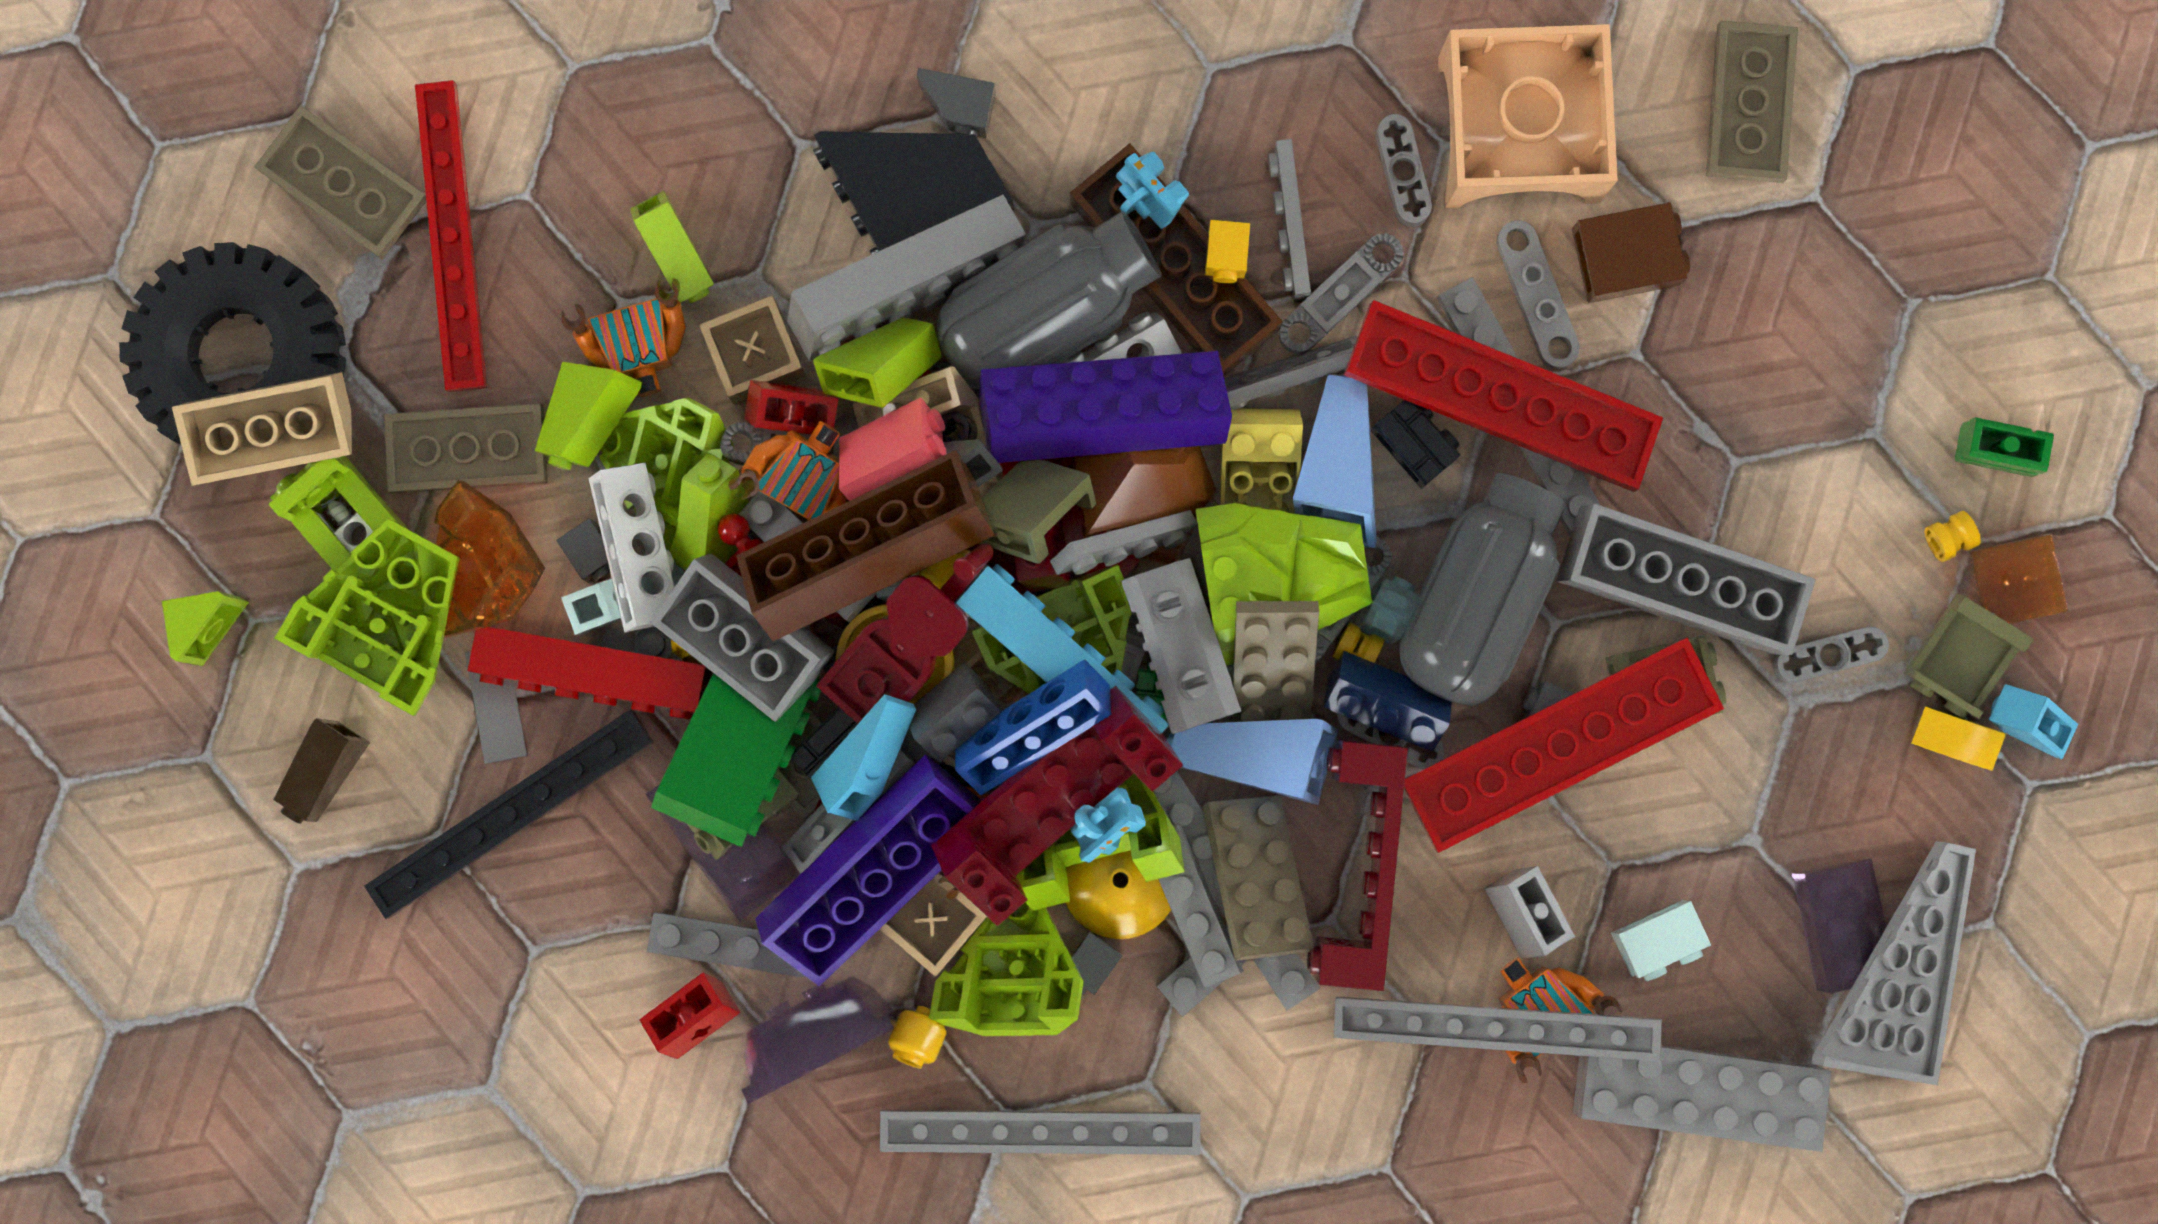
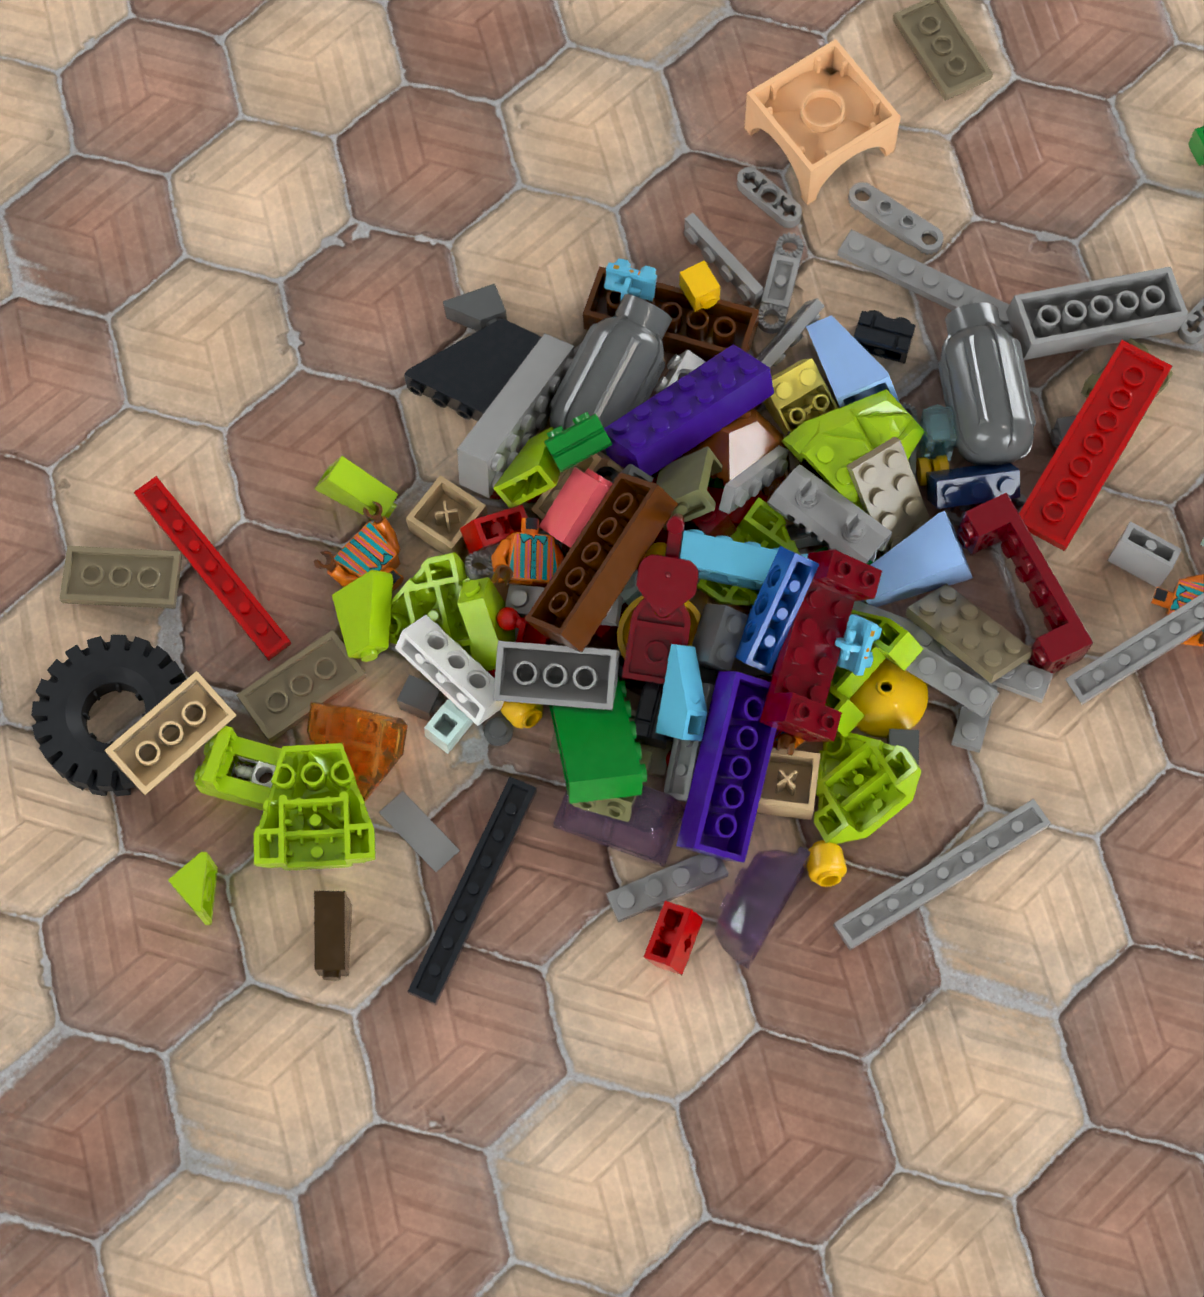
camera: 30 degrees left, 15 degrees down
red brick [467,625,713,720] -> none
red plate [1344,300,1663,492] -> none
reddish brown brick [1572,202,1690,304] -> none
none -> green brick [543,412,613,472]

